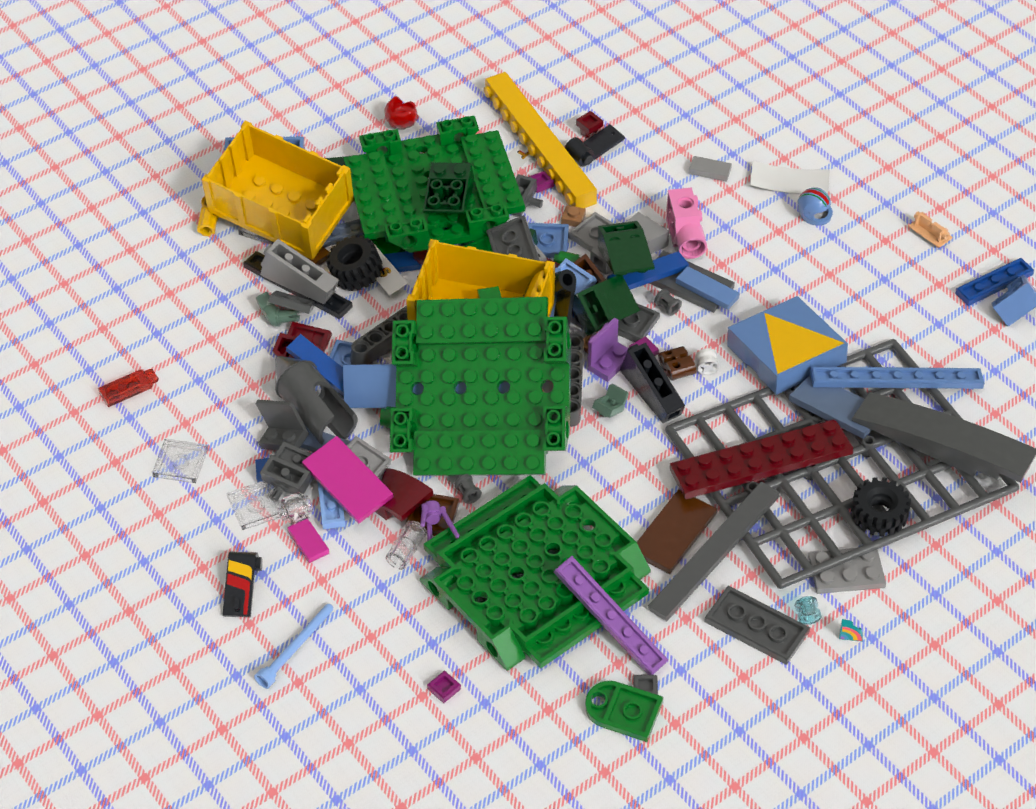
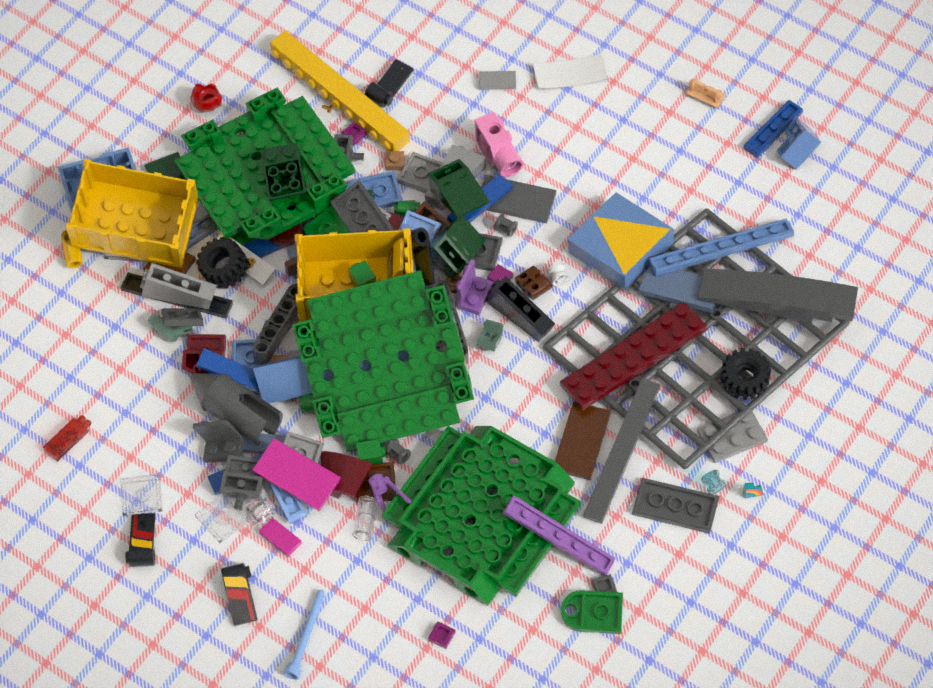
camera: 15 degrees left, 10 degrees up
dark red tile [576,111,603,138] -> none
medium blue tile [676,266,740,310] -> none
medium blue helmet [798,187,833,226] -> none
none -> black door [125,513,156,567]
none -> green brick [356,439,386,464]

